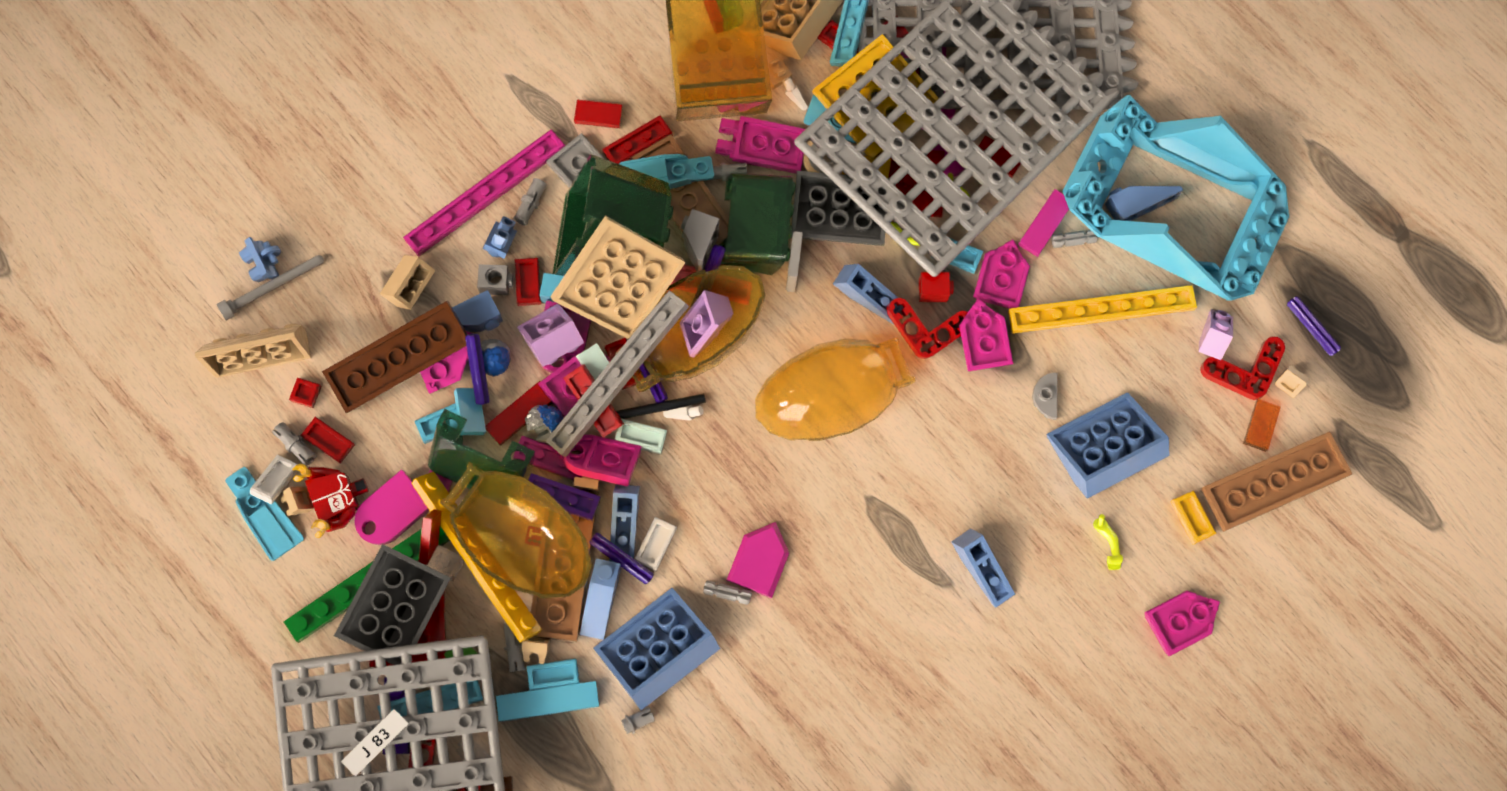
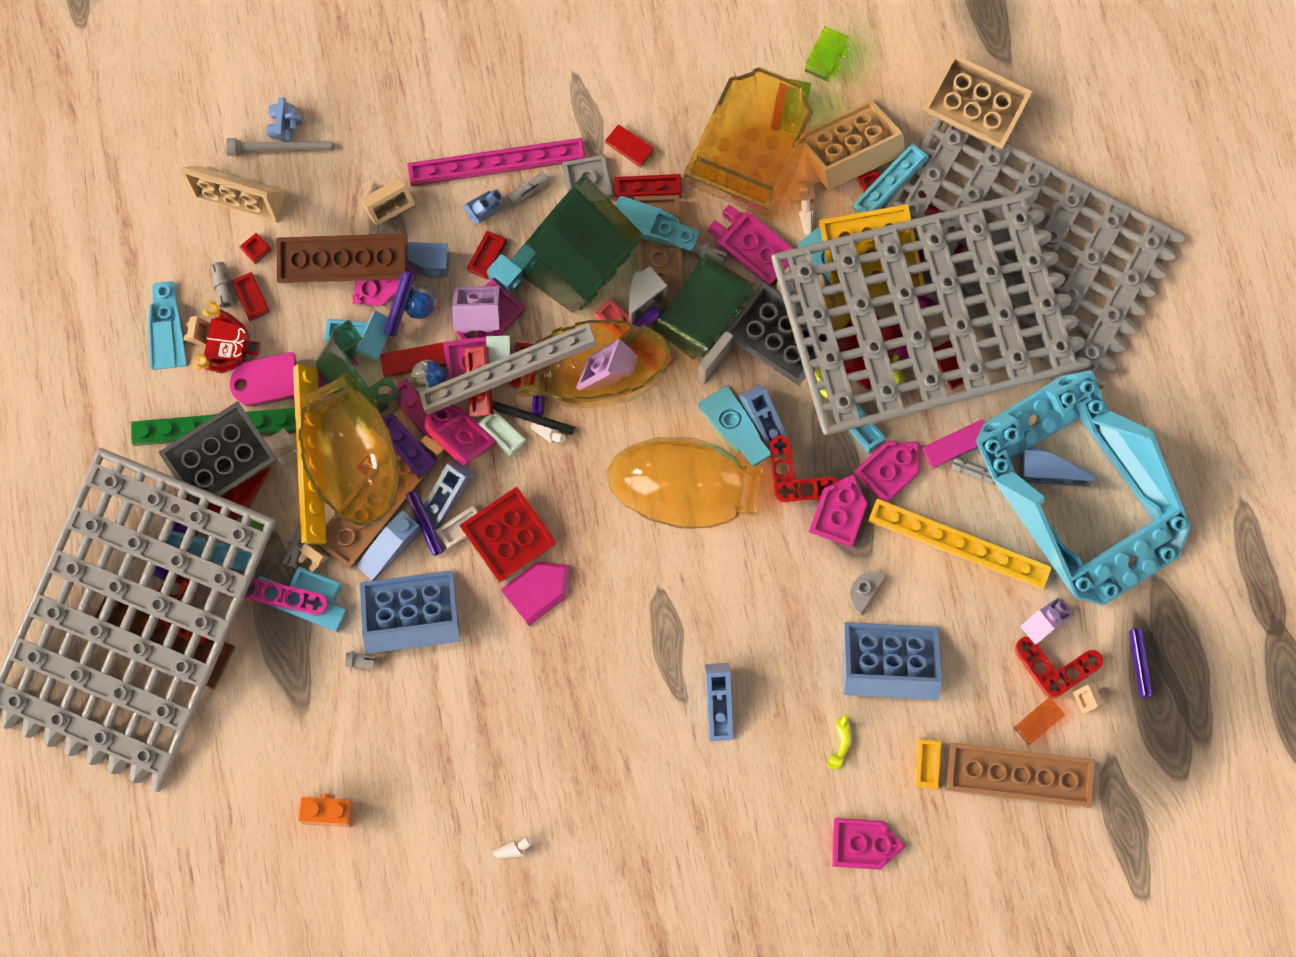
camera: 35 degrees right, 0 degrees up
white tile [250,454,298,504] -> none
white sticker [341,709,408,776] -> none
red tile [419,509,442,565] -> none
light grey brick [477,264,513,295] -> none
tan plate [550,216,686,339] -> none
light grey axle [703,580,752,605] -> none
red brick [918,272,954,302] -> none
none -> dark pink beam [221,578,328,616]
none -> red plate [459,486,557,583]
none -> medium azure piece [698,386,771,467]

